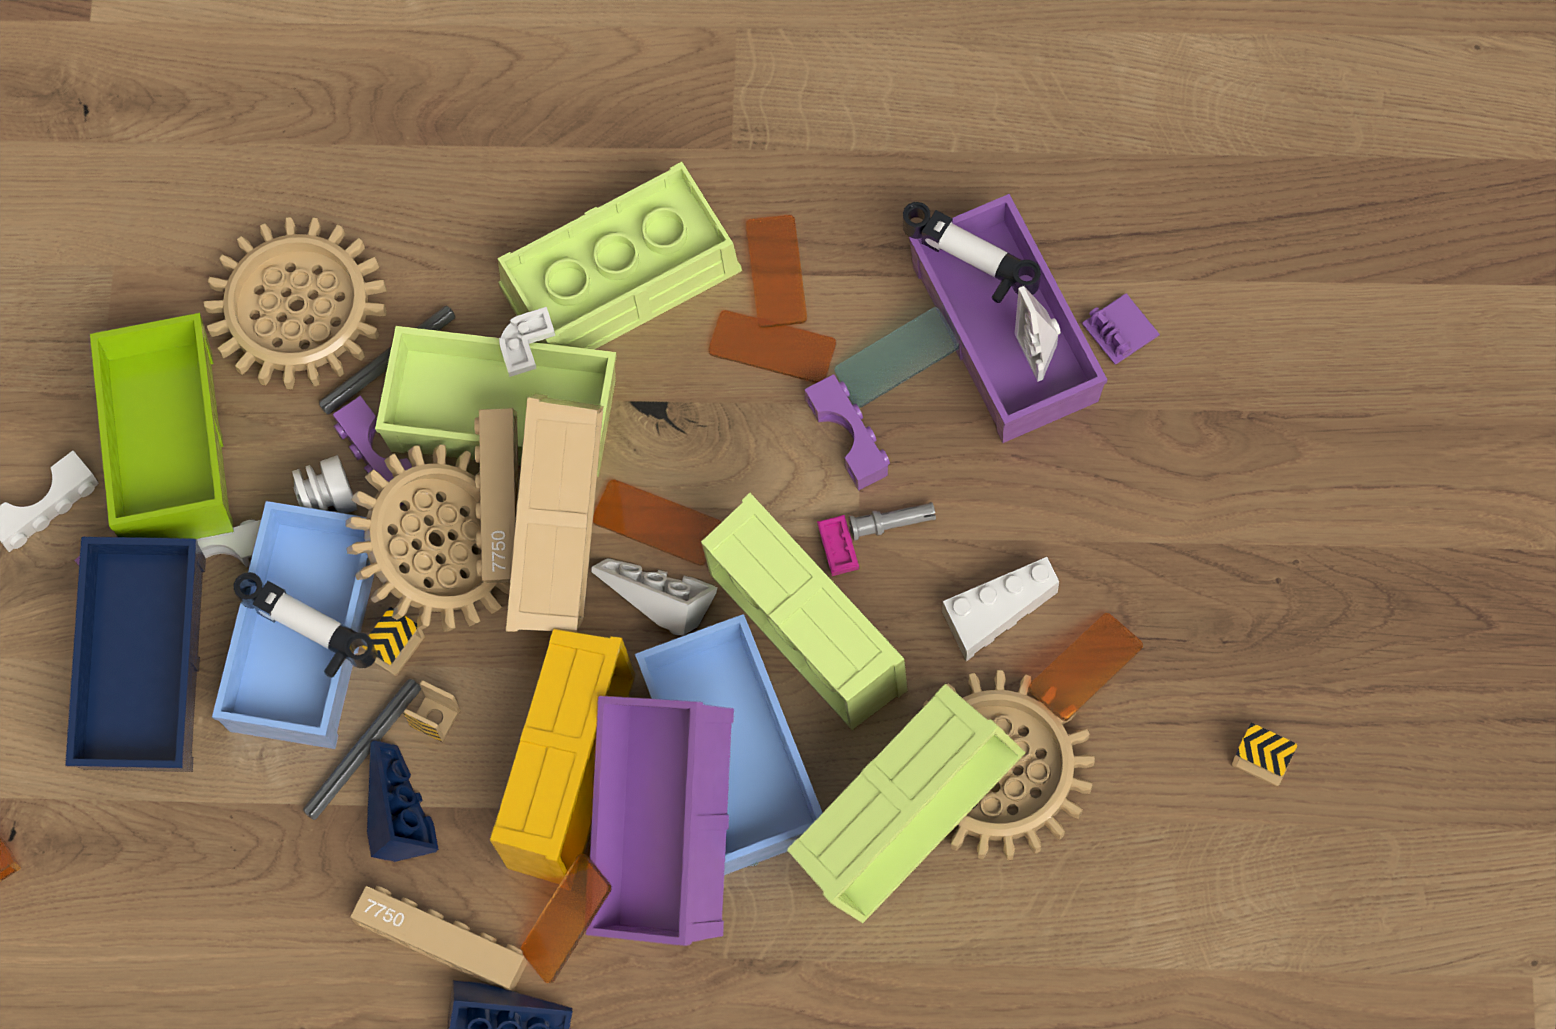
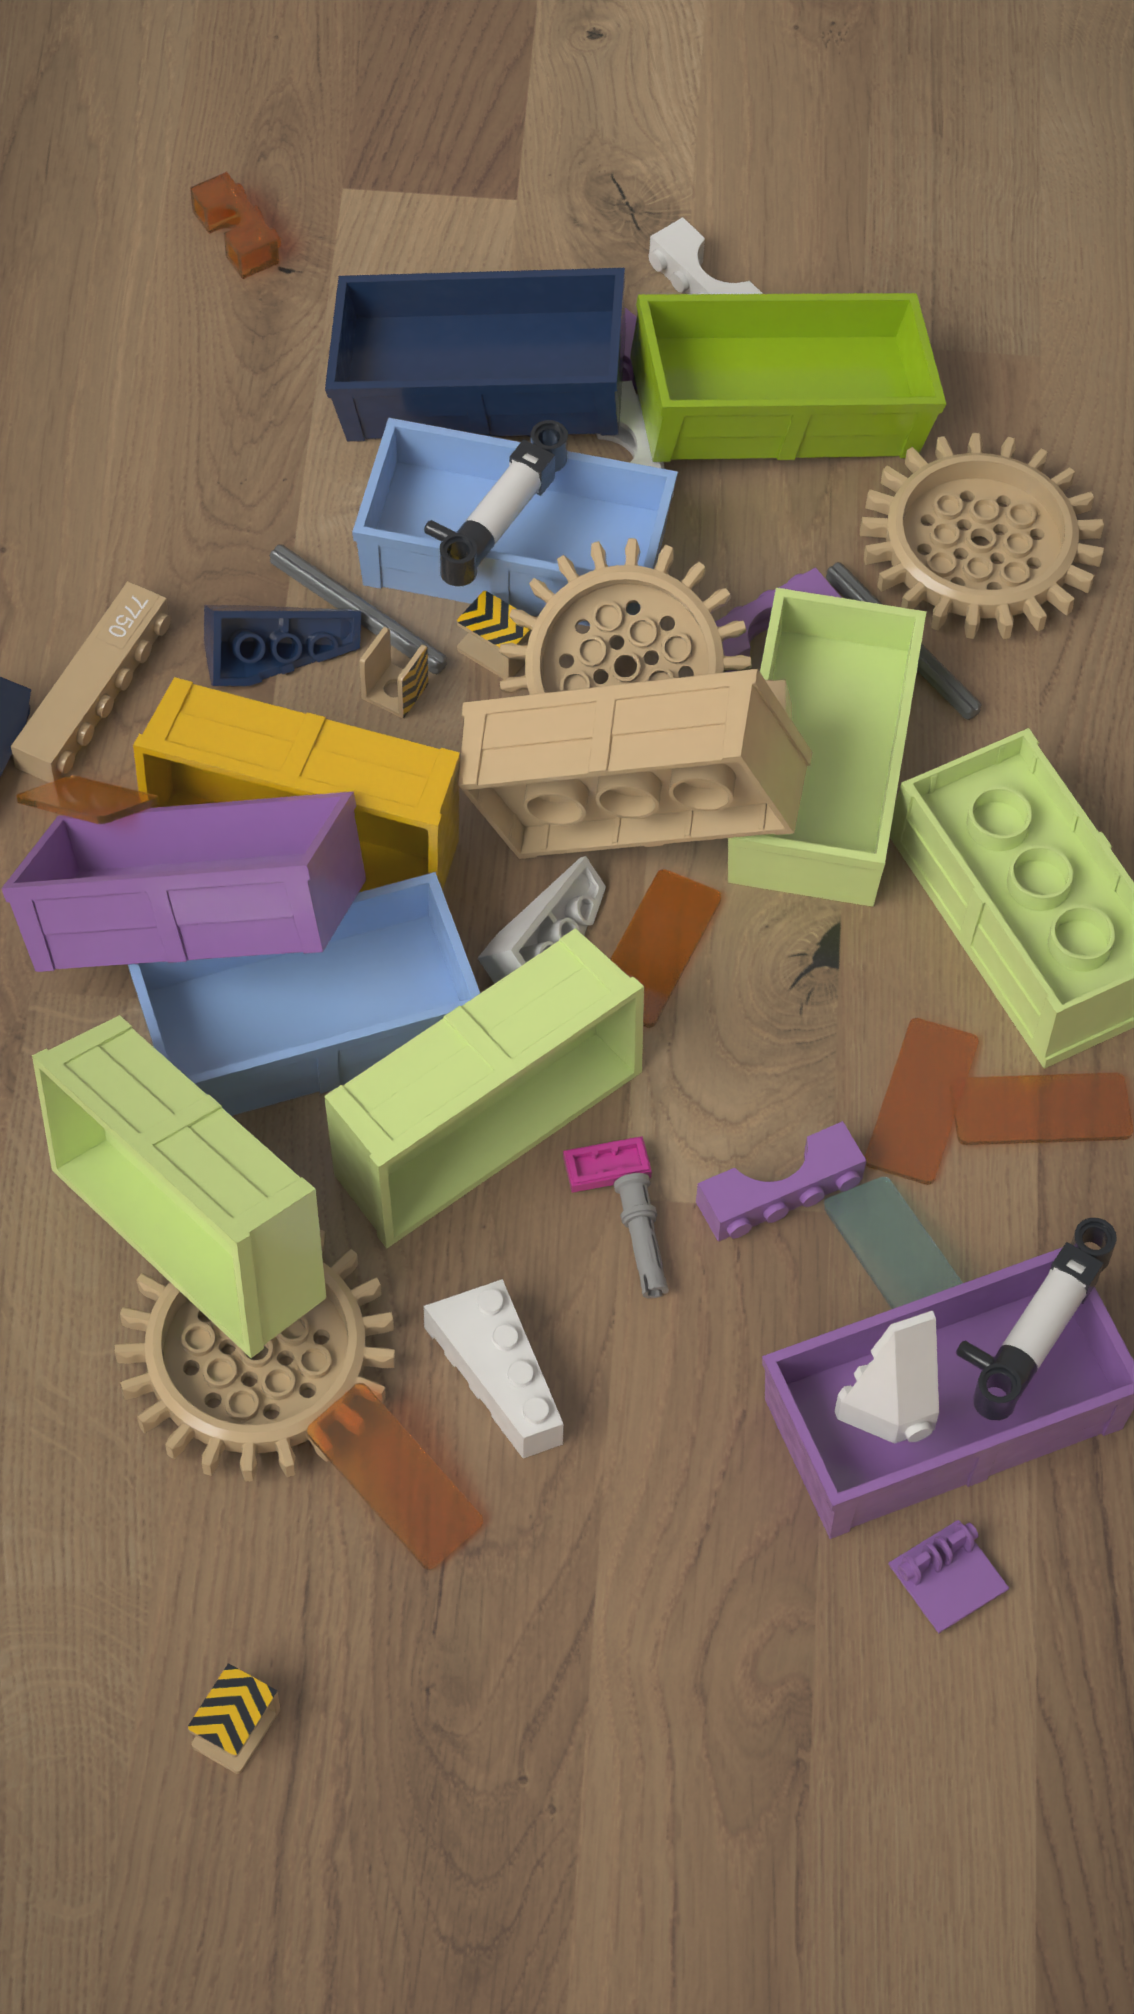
camera: 85 degrees right, 10 degrees down
white wheel [292,455,358,514] -> none
white plate [499,307,556,377] -> none

